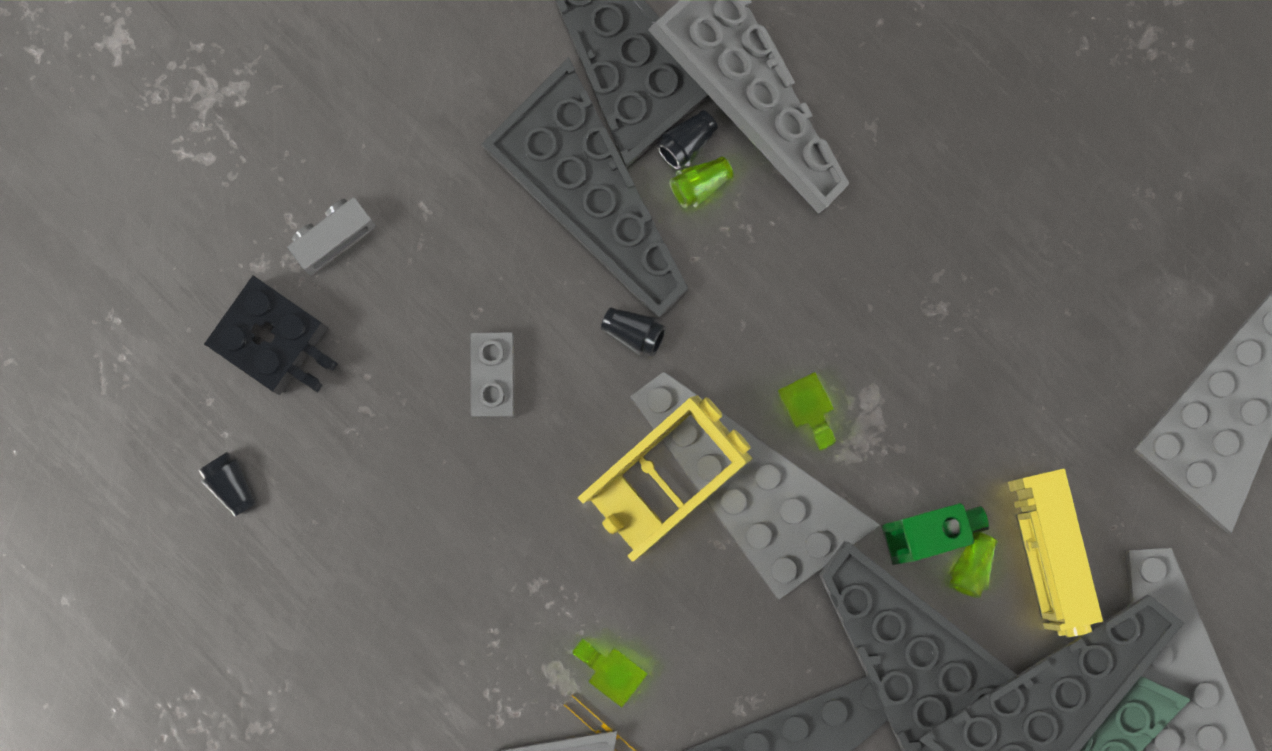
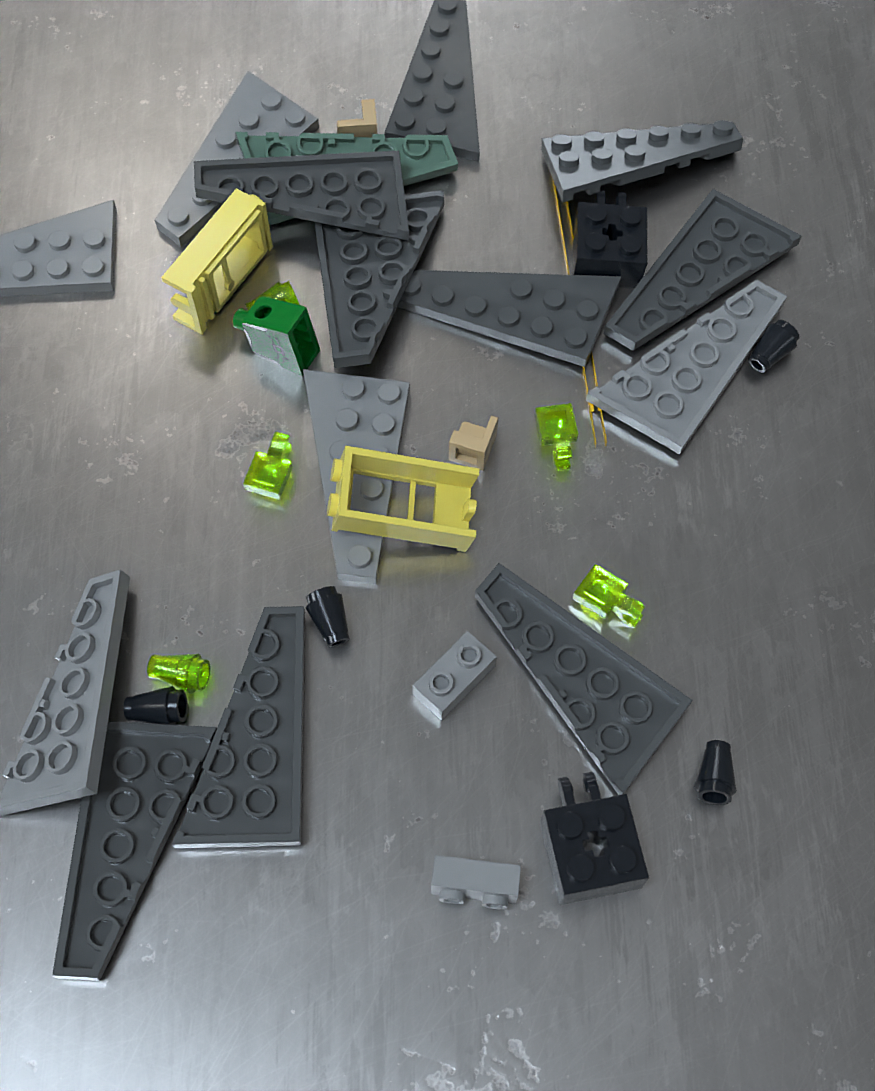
camera: 140 degrees left, 20 degrees down
none -> tan panel [448,415,499,471]
none -> dark grey wing [475,563,693,795]
none -> clear neon green plate [573,564,645,628]

